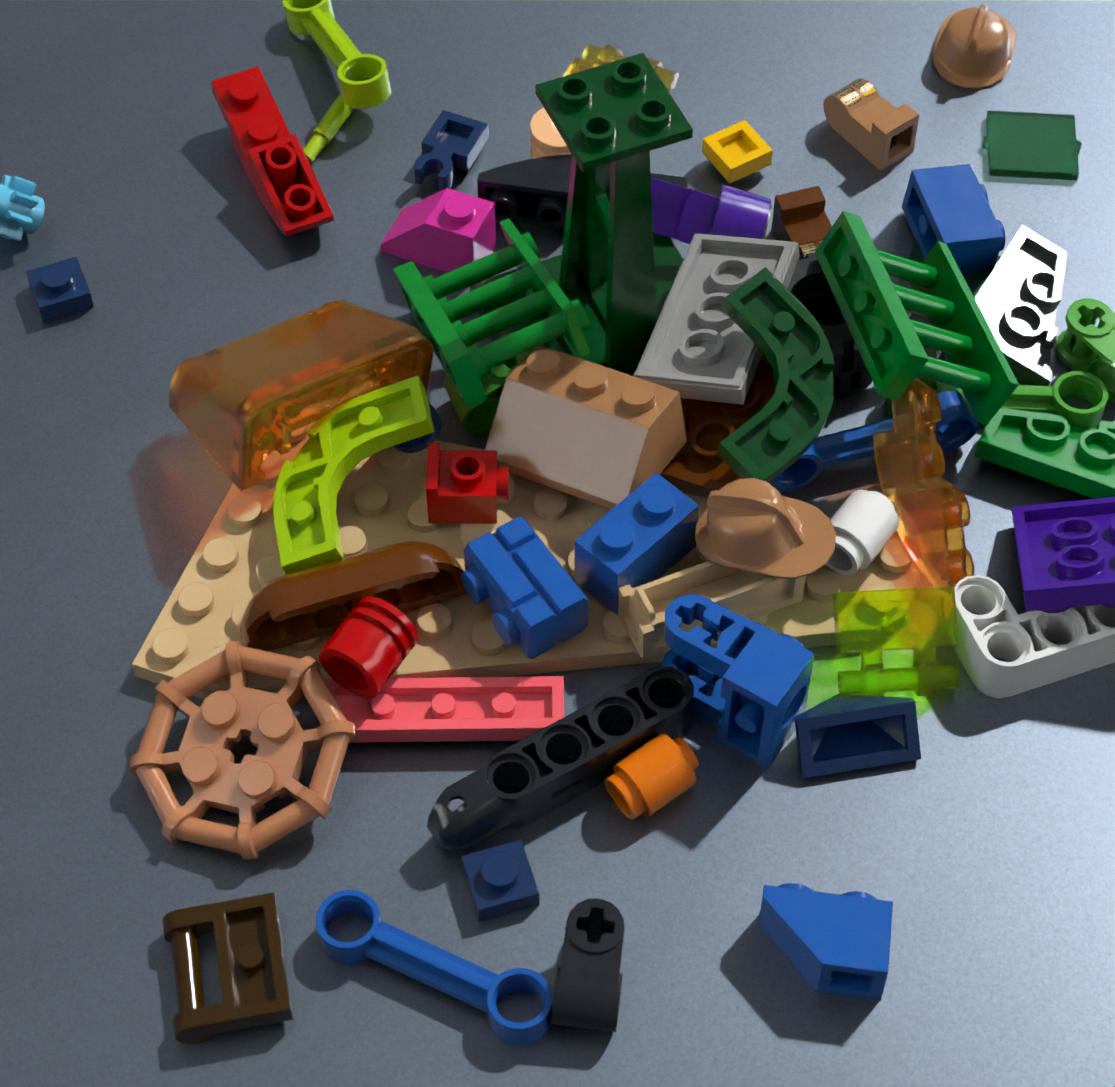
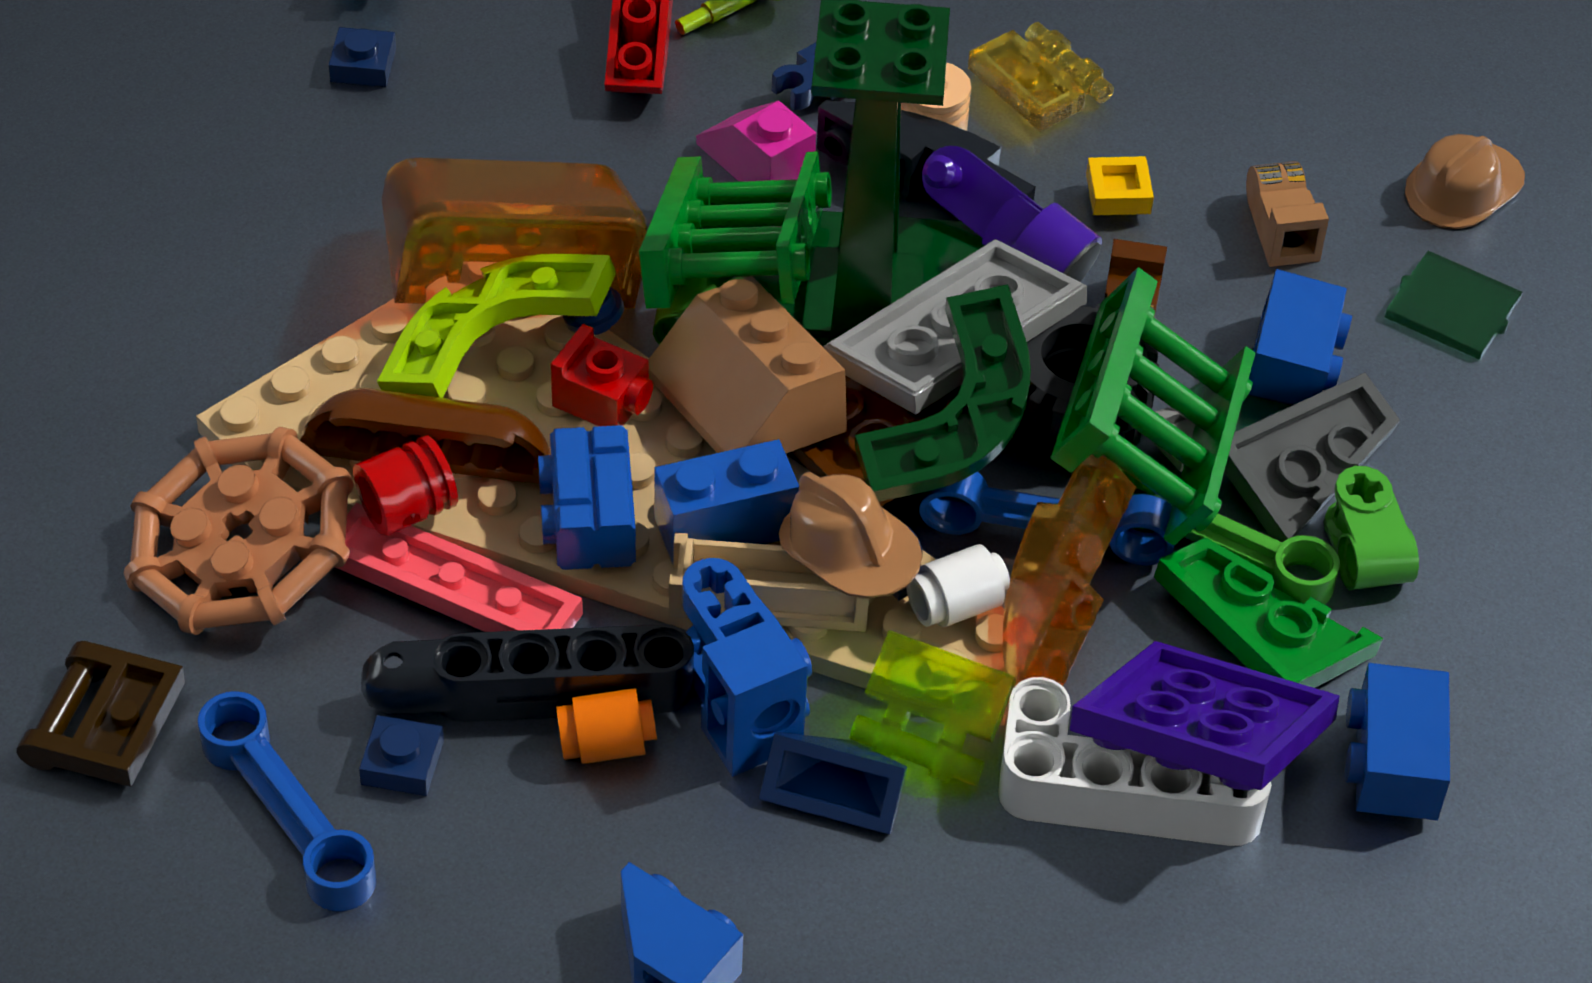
camera: 25 degrees right, 5 degrees down
black piece [551,898,625,1032] -> none

